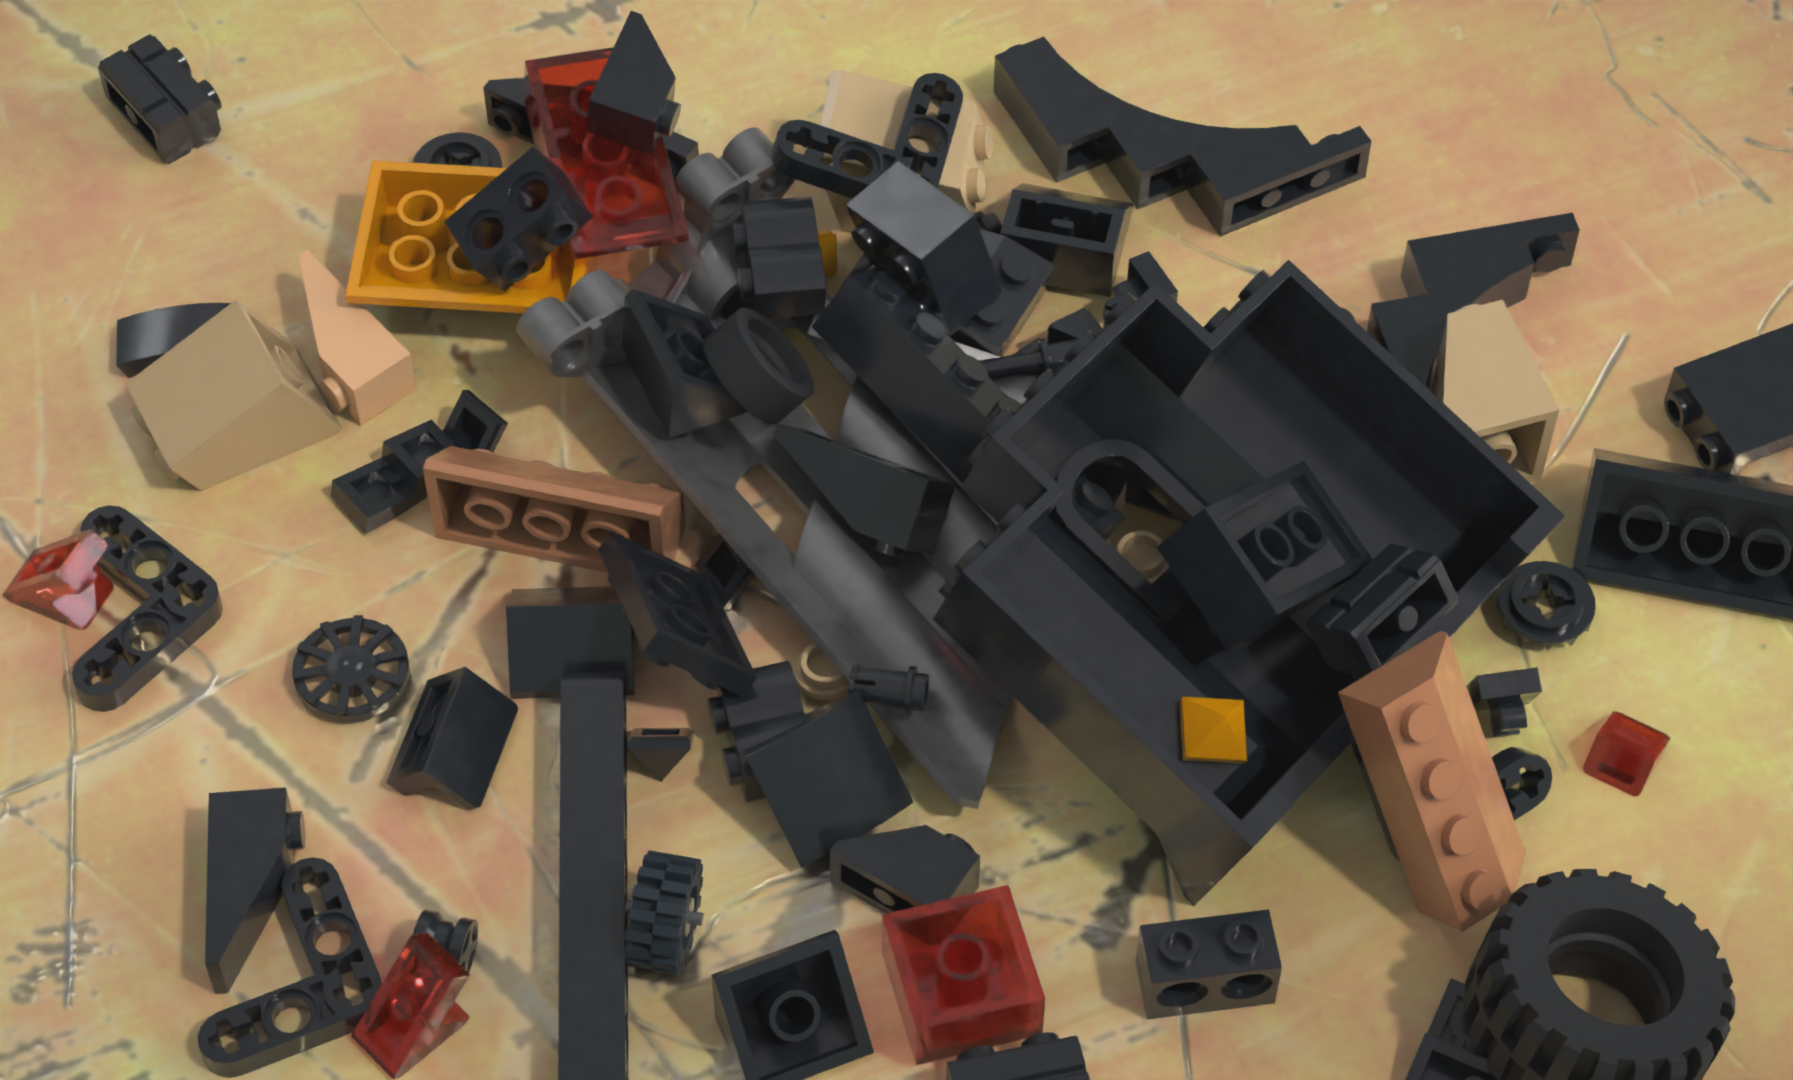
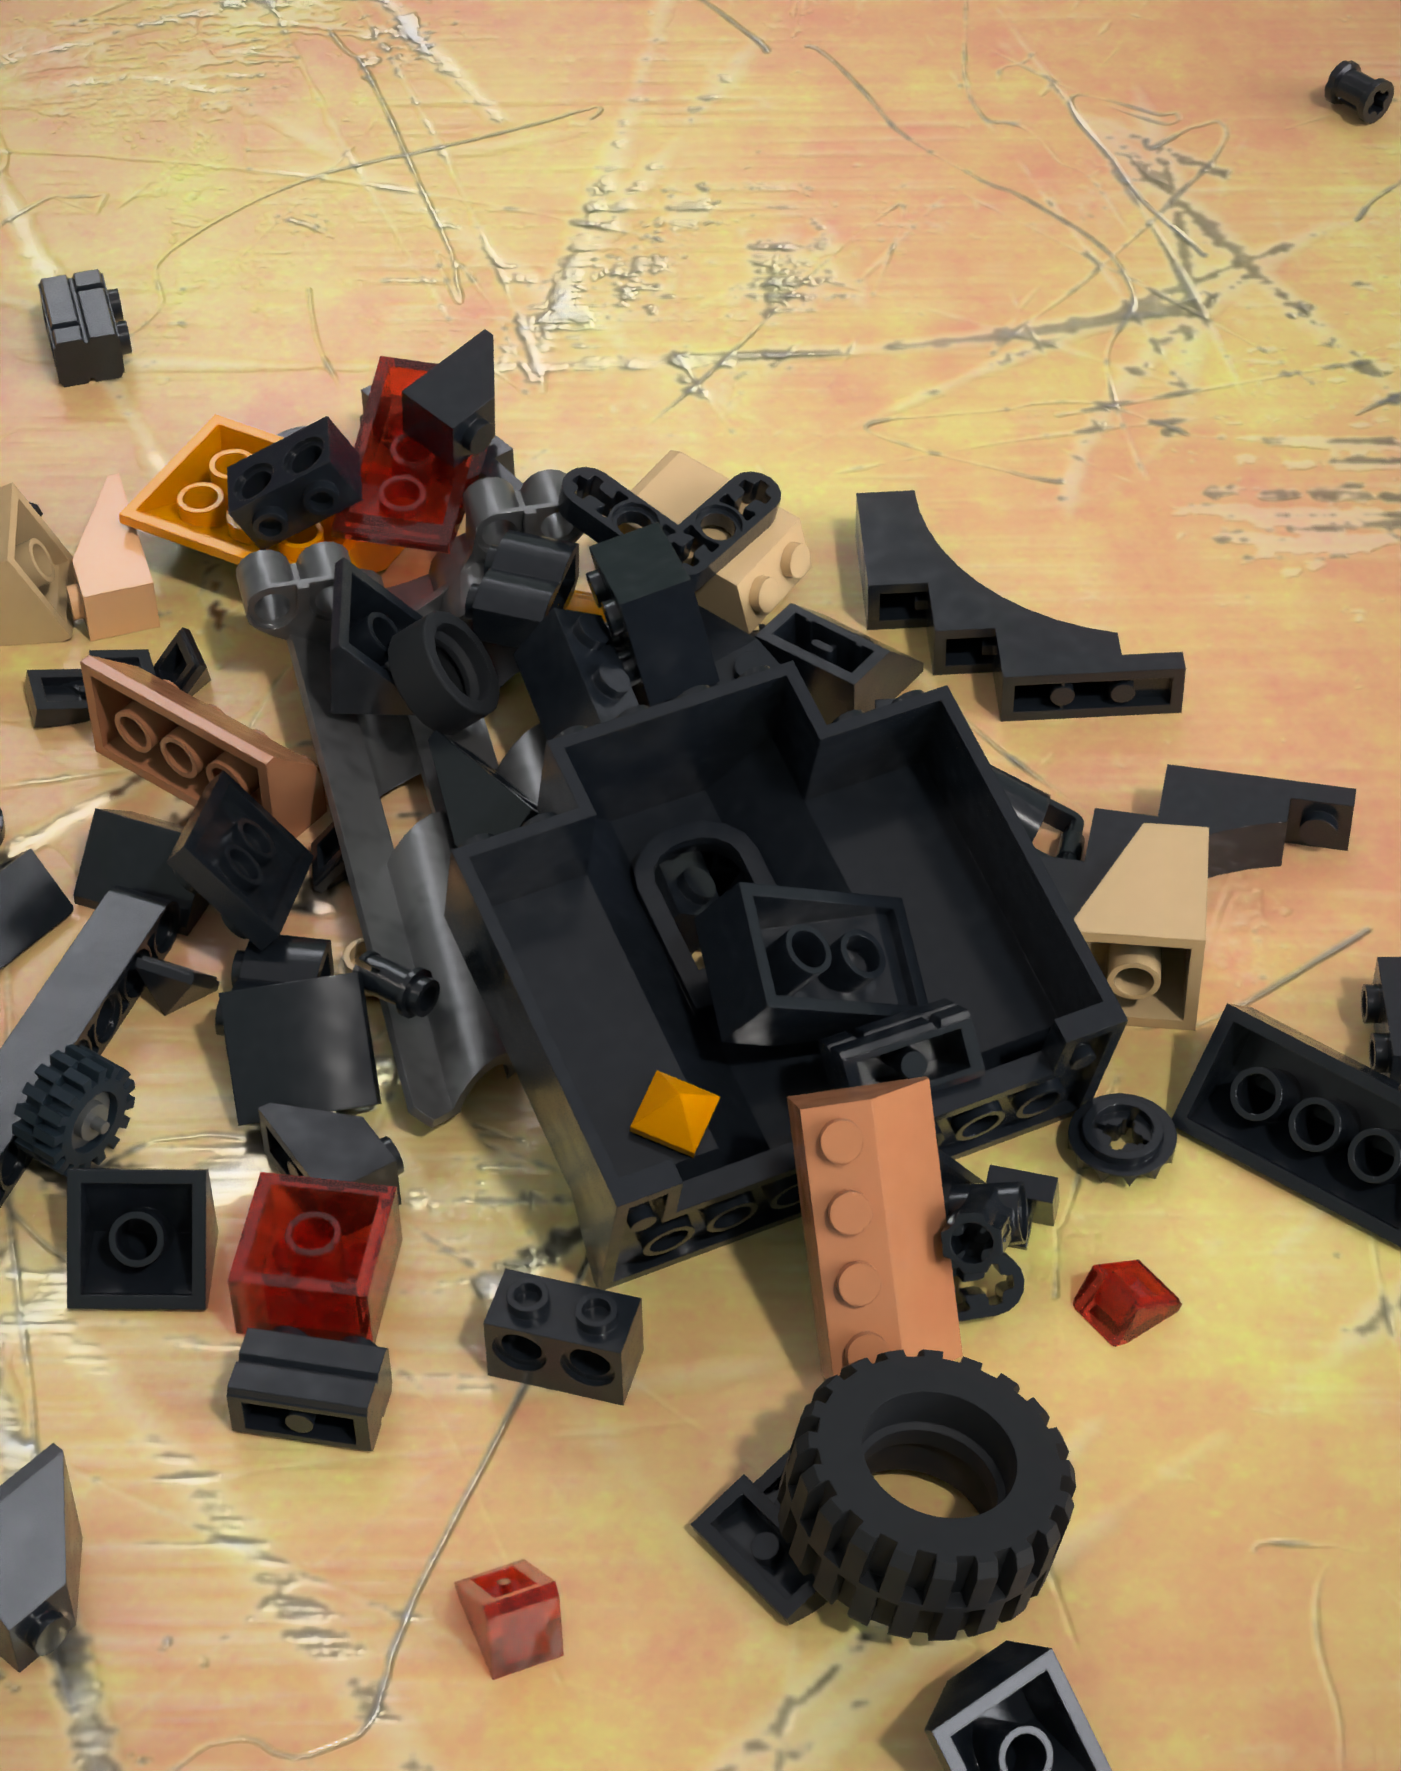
camera: 25 degrees right, 10 degrees down
none -> black piece [941,1181,1028,1274]

